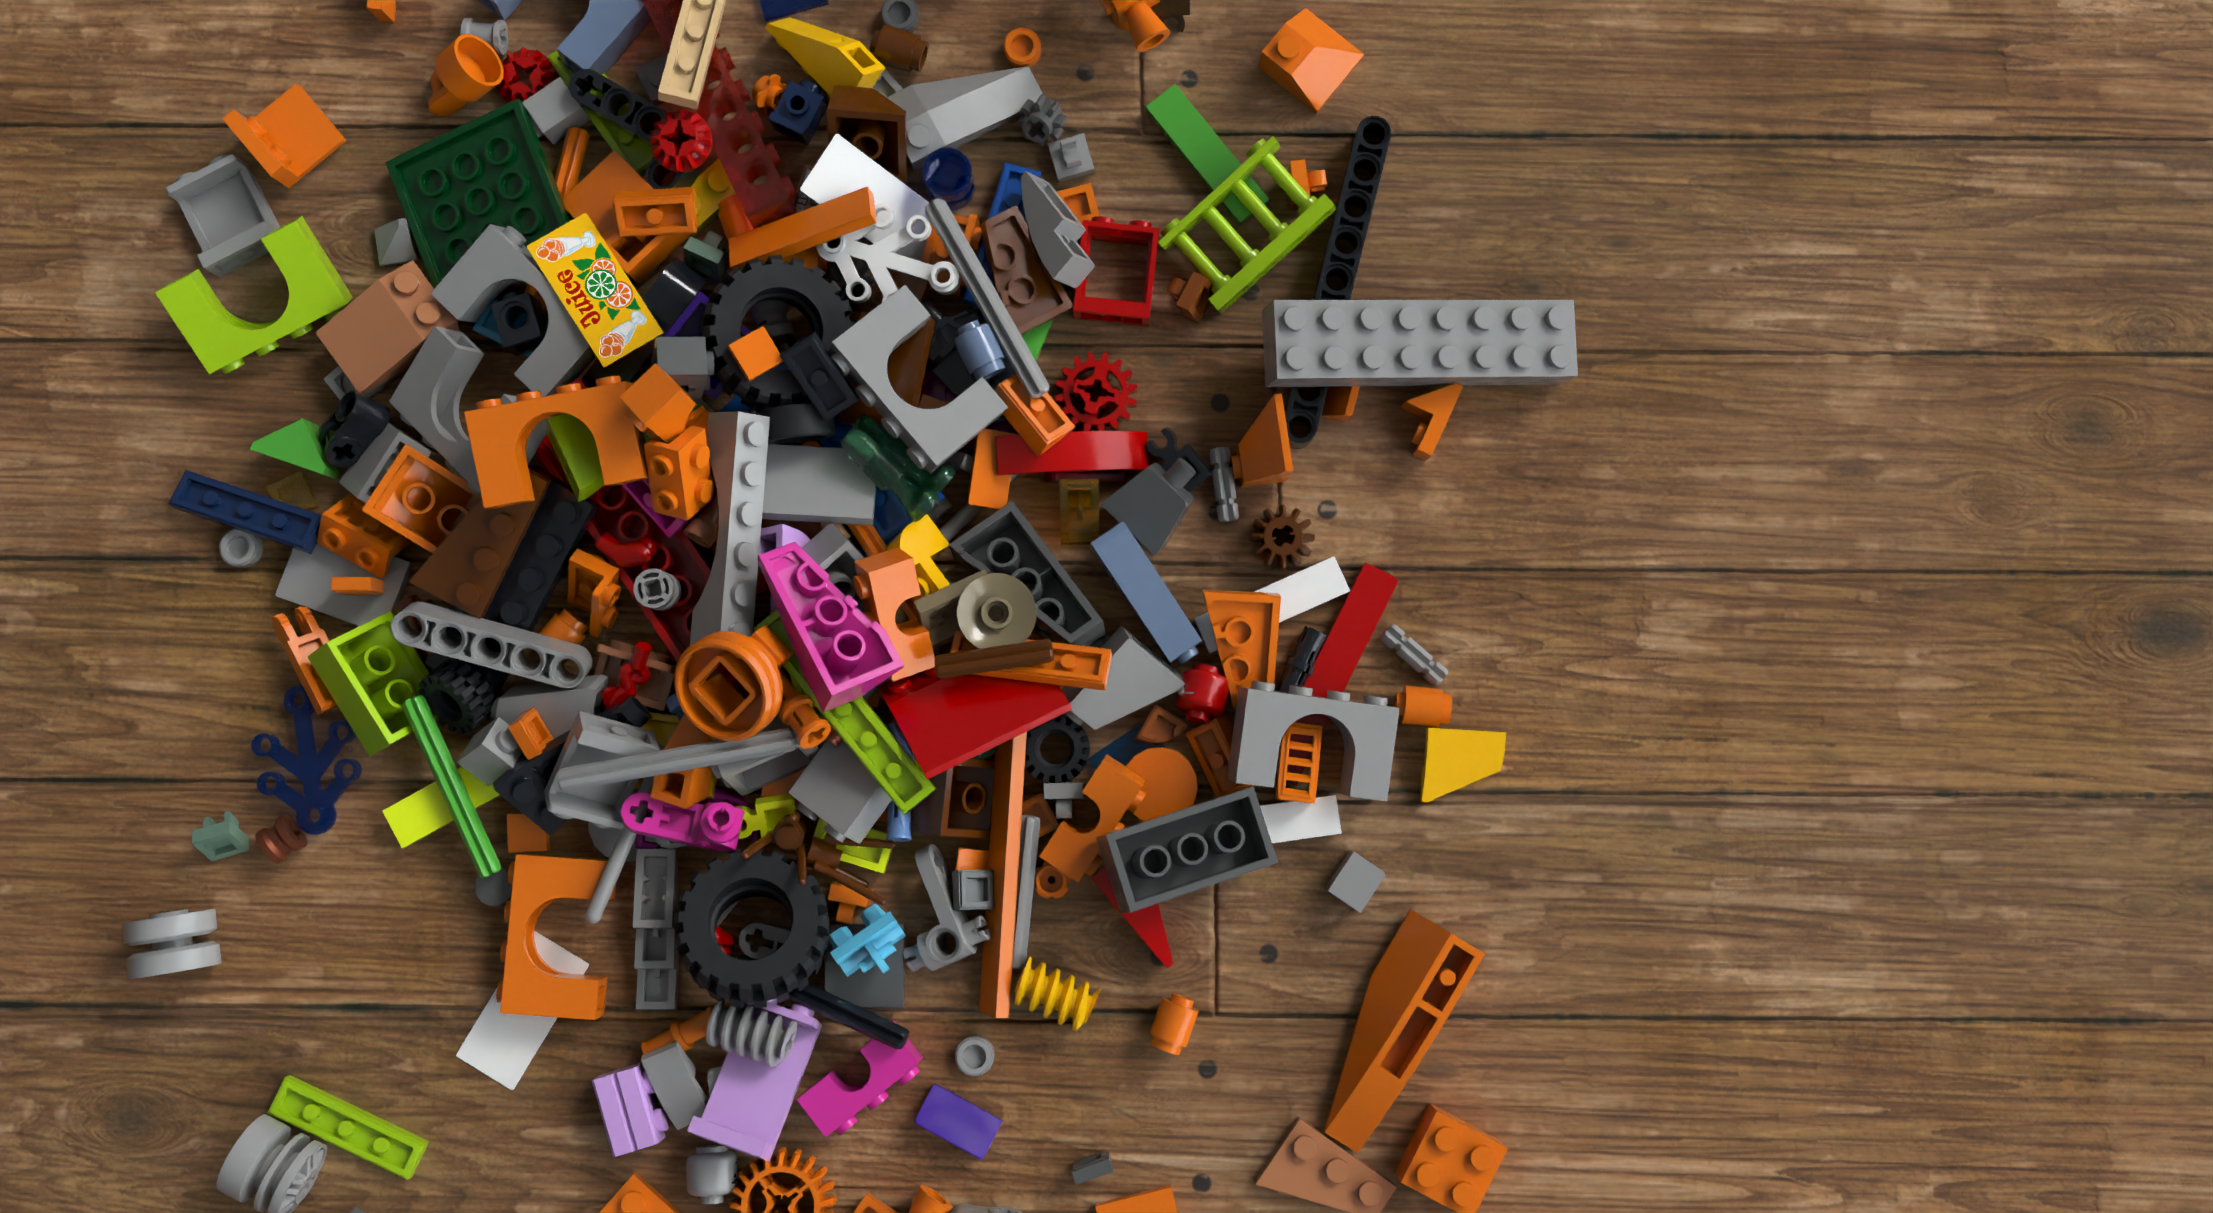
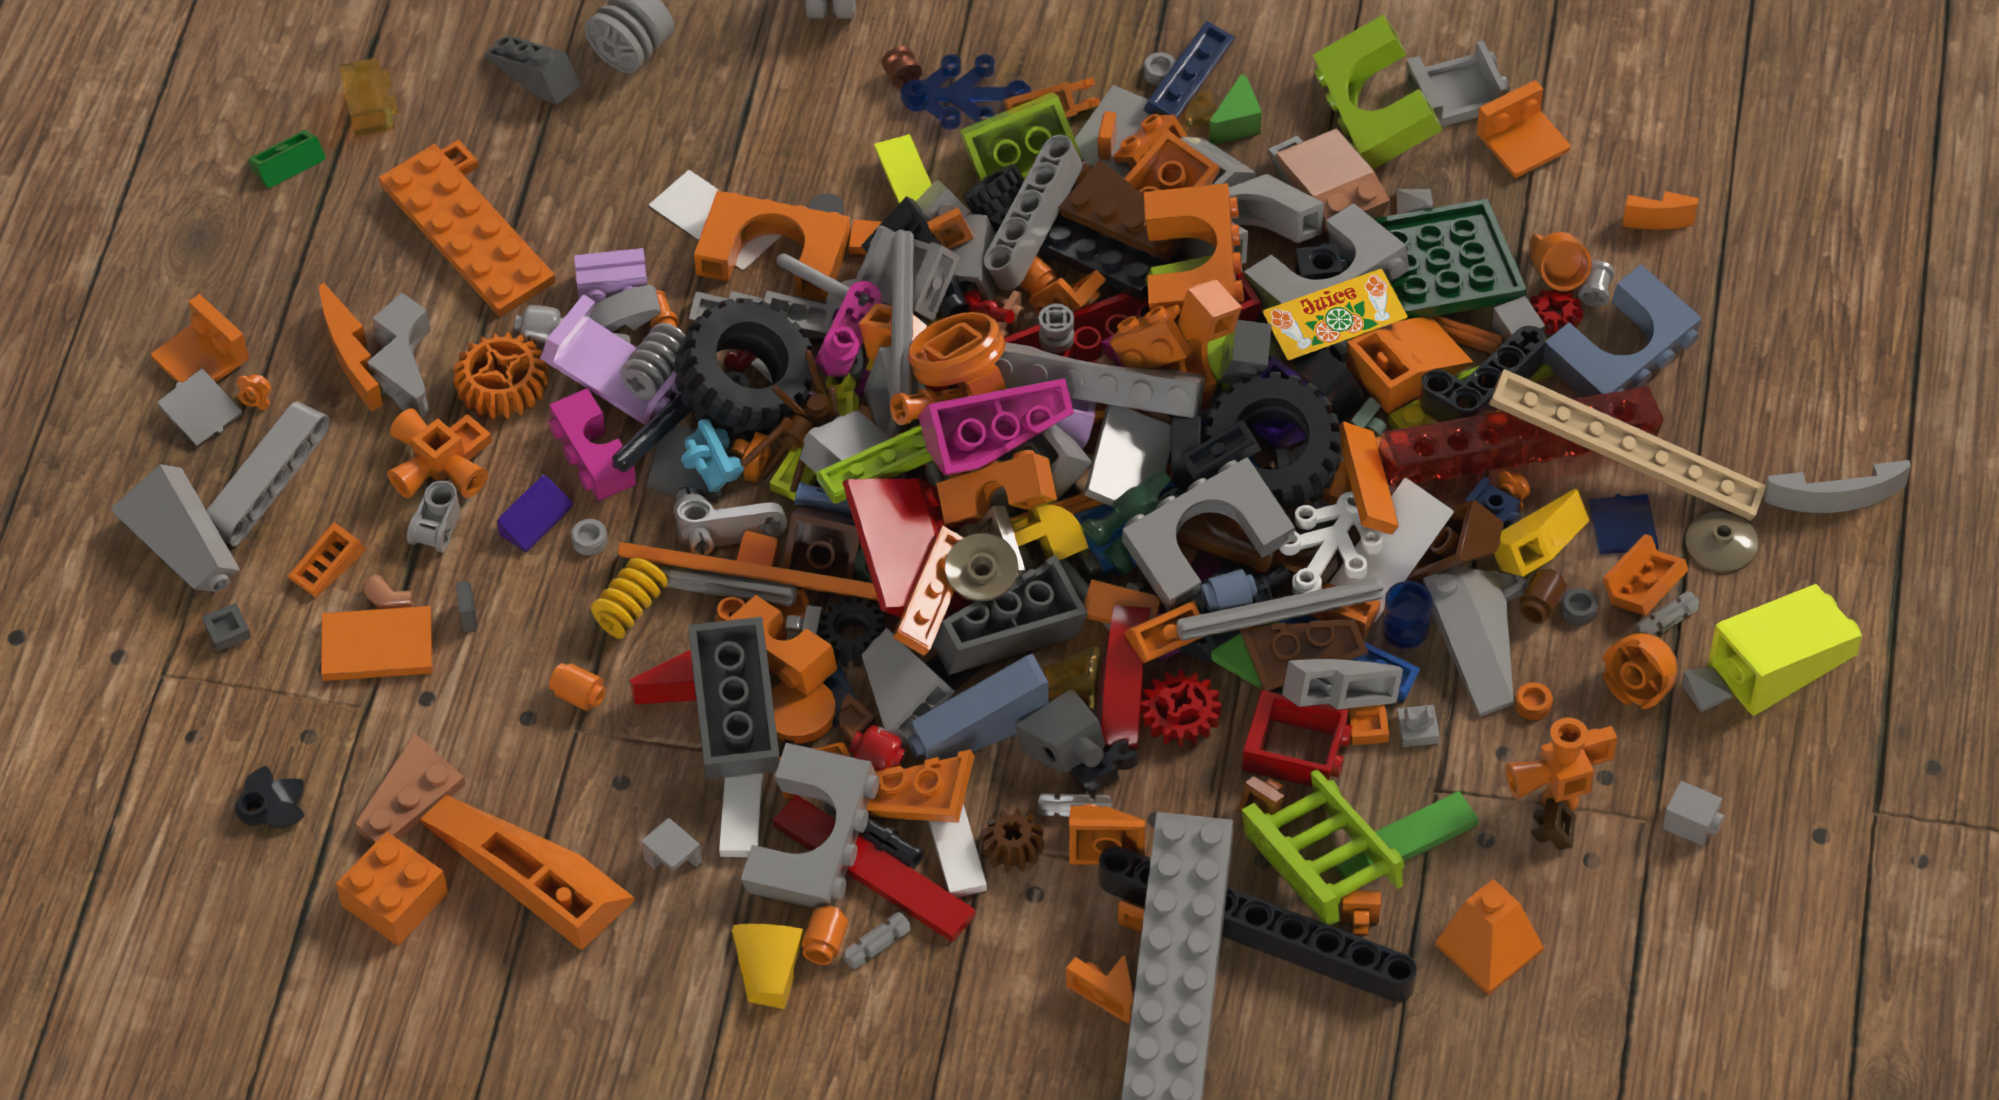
camera: 100 degrees right, 30 degrees down
sand green tile [192,811,249,862] -> none
lime tile [267,1075,429,1180] -> none
black piece [319,390,390,467] -> none
bright green axle [402,695,501,878] -> none
red arm [595,532,657,568] -> none
orange slope [612,187,697,237] -> none
red gear [649,108,713,172] -> none
orange tile [727,326,784,382] -> none
reddish brown axle [934,639,1054,679] -> none
dark grey tile [952,870,995,911] -> none
dark grey gear [1017,94,1067,146] -> none
orange slope [1274,722,1323,804] -> none

